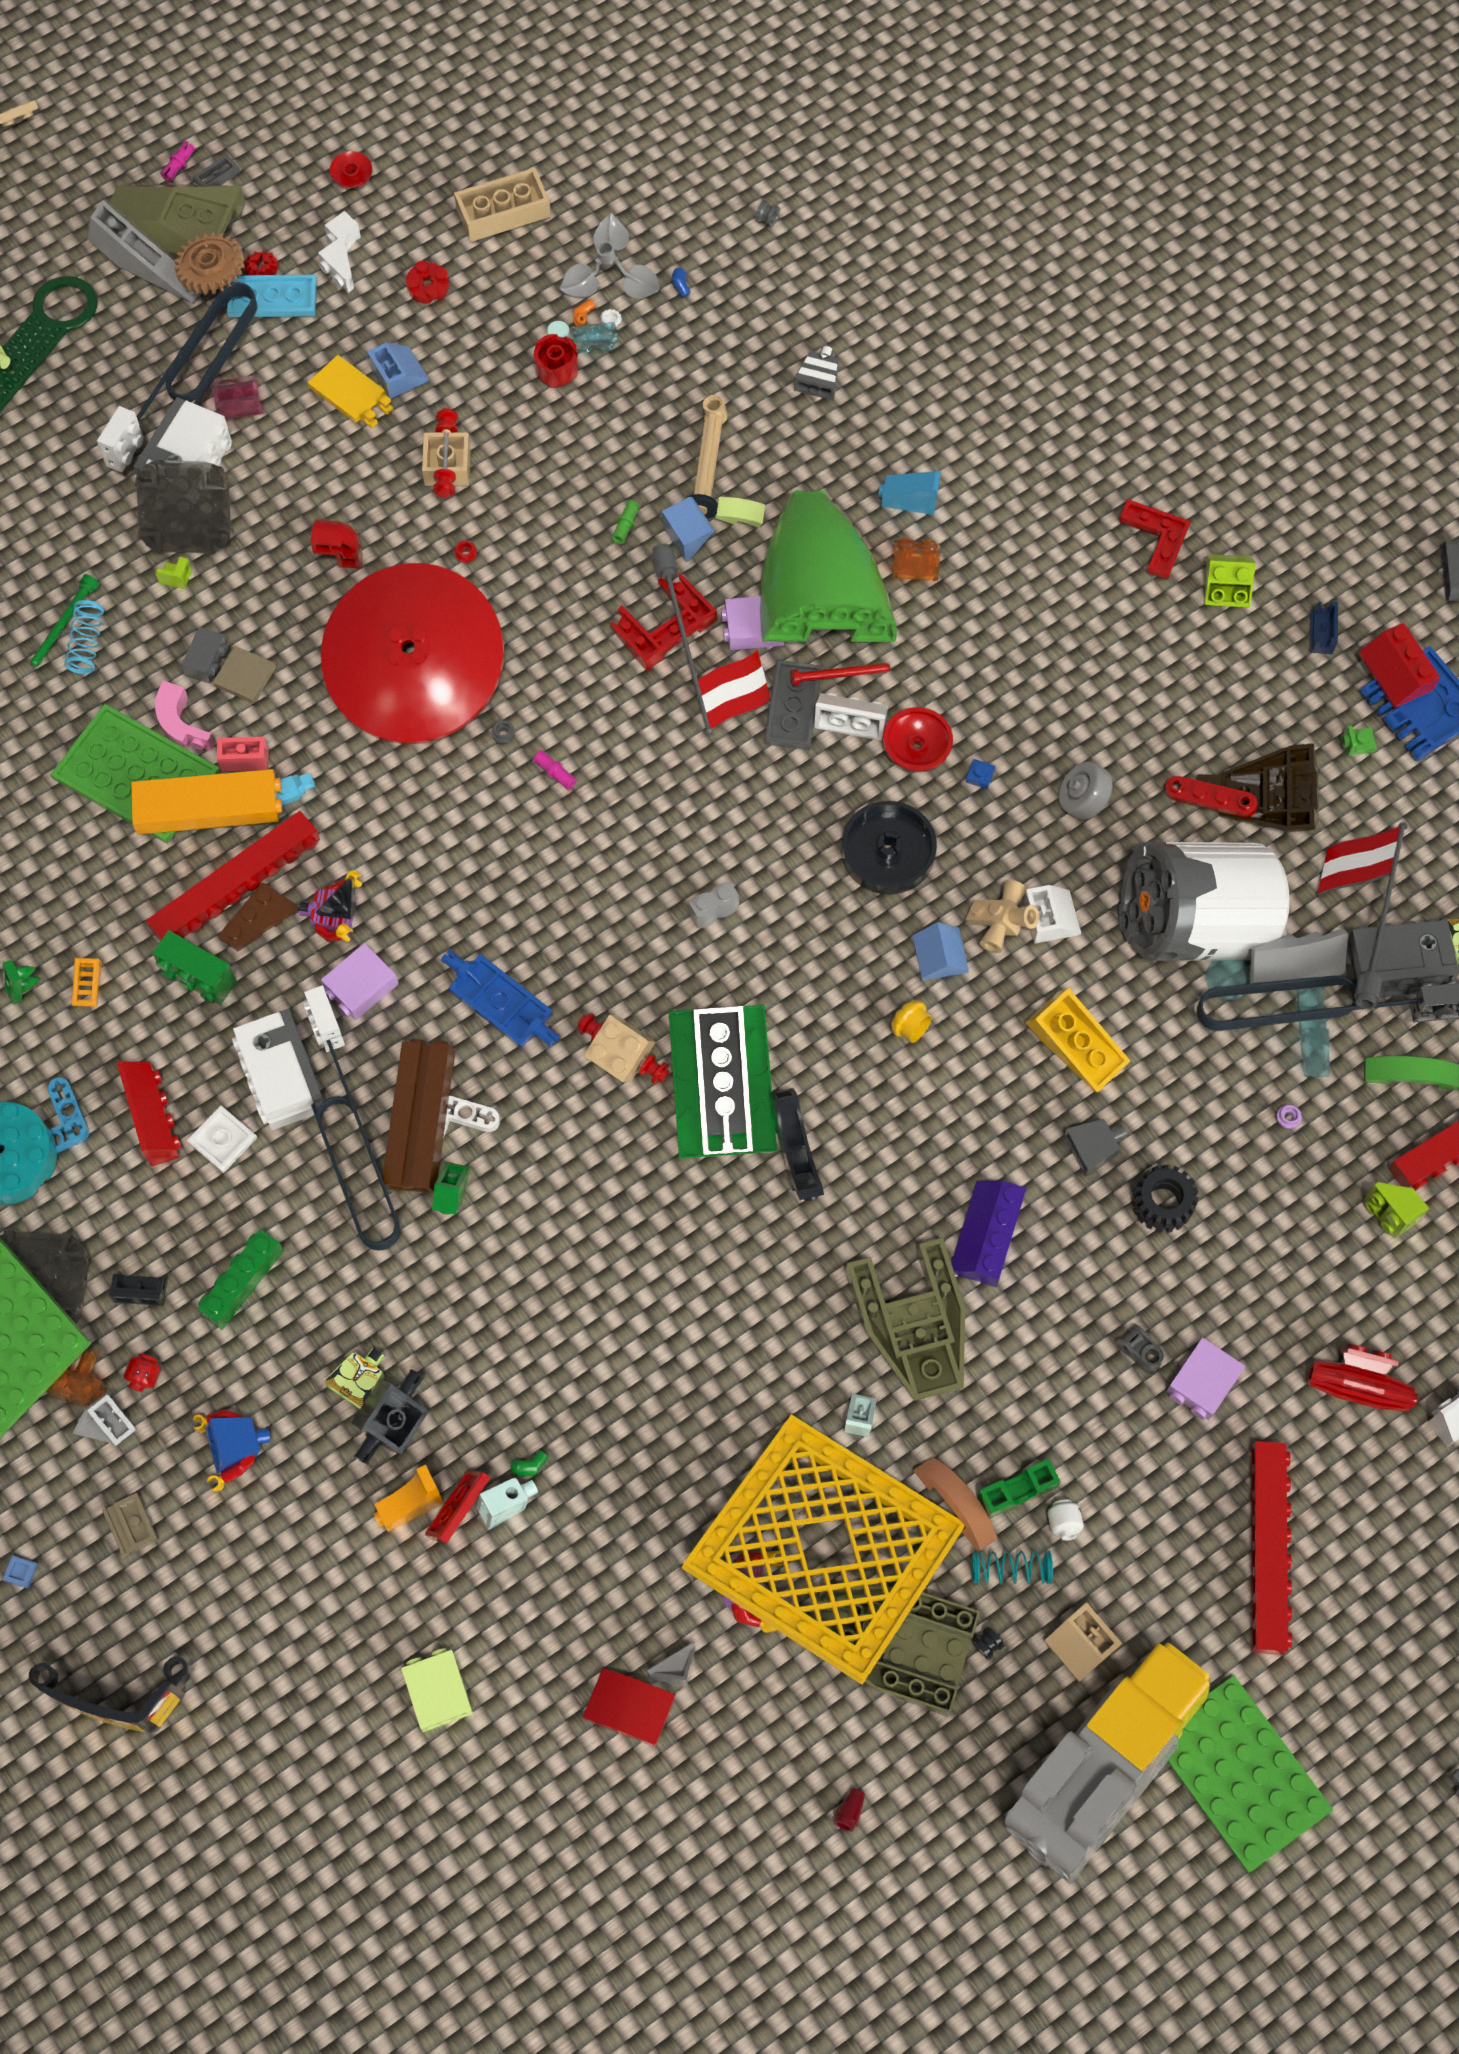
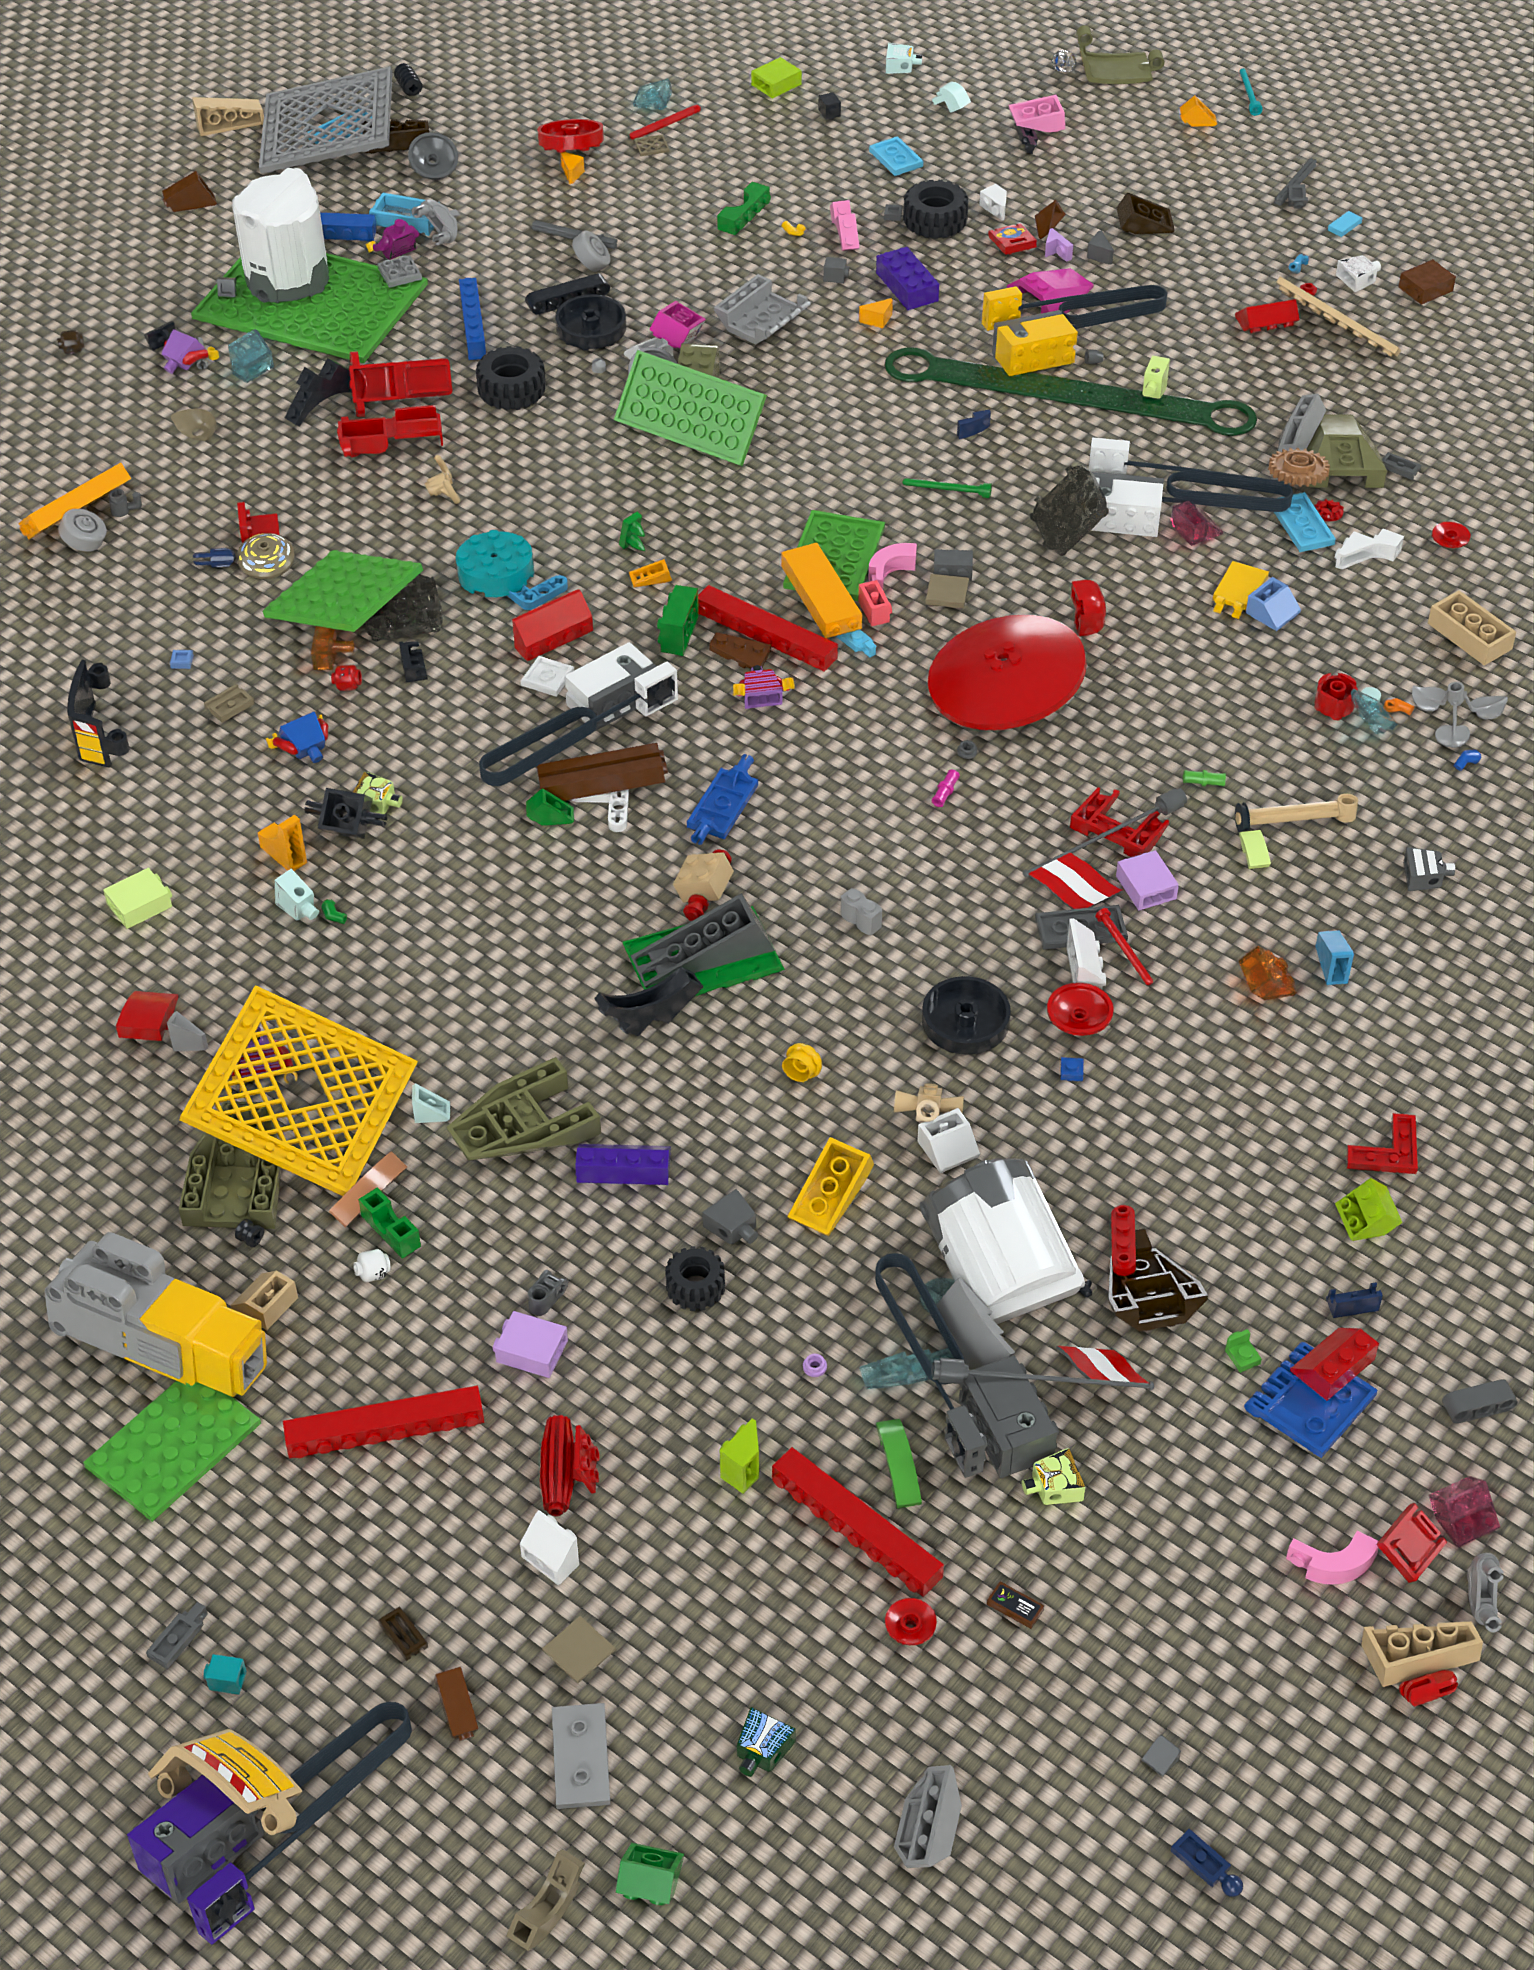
camera: 75 degrees right, 20 degrees down
medium azure piece [64,600,104,674] -> none
light grey slope [72,1393,136,1446] -> none
lime panel [155,557,192,589] -> none
dark pink pin [160,141,196,182] -> none
green brick [197,1229,284,1330] -> none
black slope [316,875,356,919] -> none
lavender brick [321,943,399,1021] -> none
red plate [406,260,450,304] -> none
tan brick [422,408,471,498] -> none
red tile [425,1470,491,1544] -> none
red plate [454,541,477,563] -> none
white piece [601,309,622,330] -> none
medium blue slope [662,497,714,562] -> none
bright green panel [760,490,897,642] -> none
dark red cone [834,1788,865,1832] -> none
medium blue slope [912,922,969,980] -> none
teal piece [971,1550,1053,1585] -> none
light grey wheel [1059,762,1113,820] -> none

